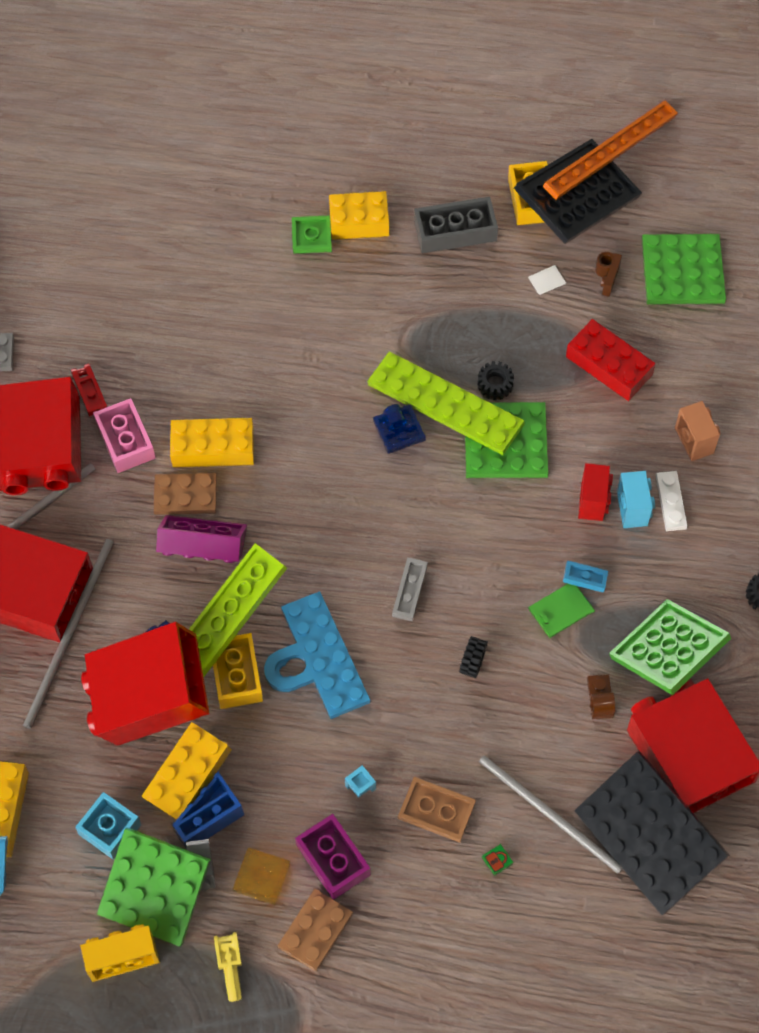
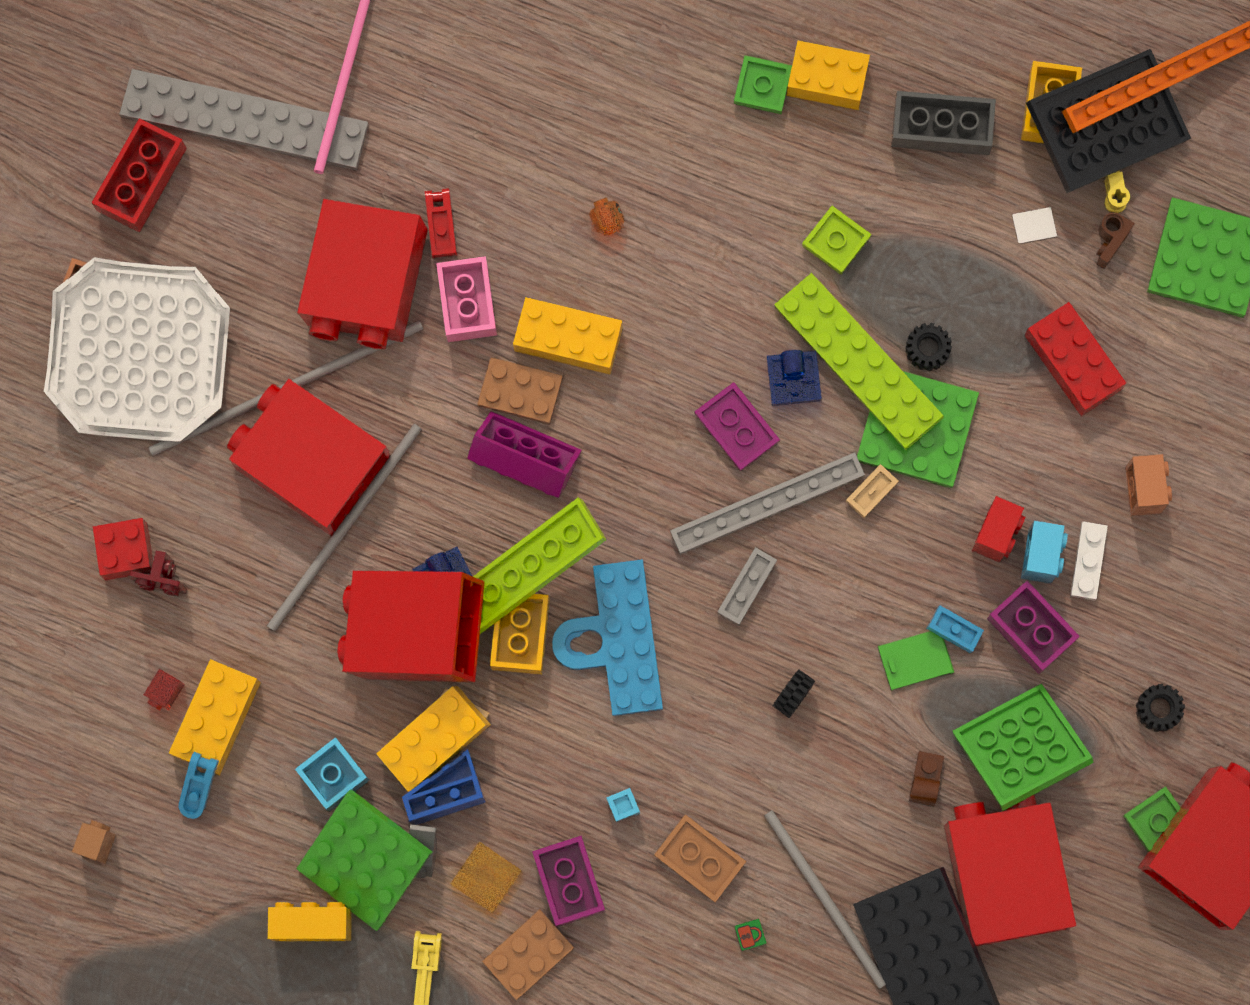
camera: 20 degrees right, 15 degrees up
none -> clear orange head [589,198,625,236]
none -> light grey plate [670,452,865,555]
none -> magenta plate [694,382,780,472]
none -> lime plate [802,206,872,275]
none -> tan plate [846,464,899,518]
none -> magenta brick [987,581,1080,674]
none -> light yellow connector [1104,170,1130,213]

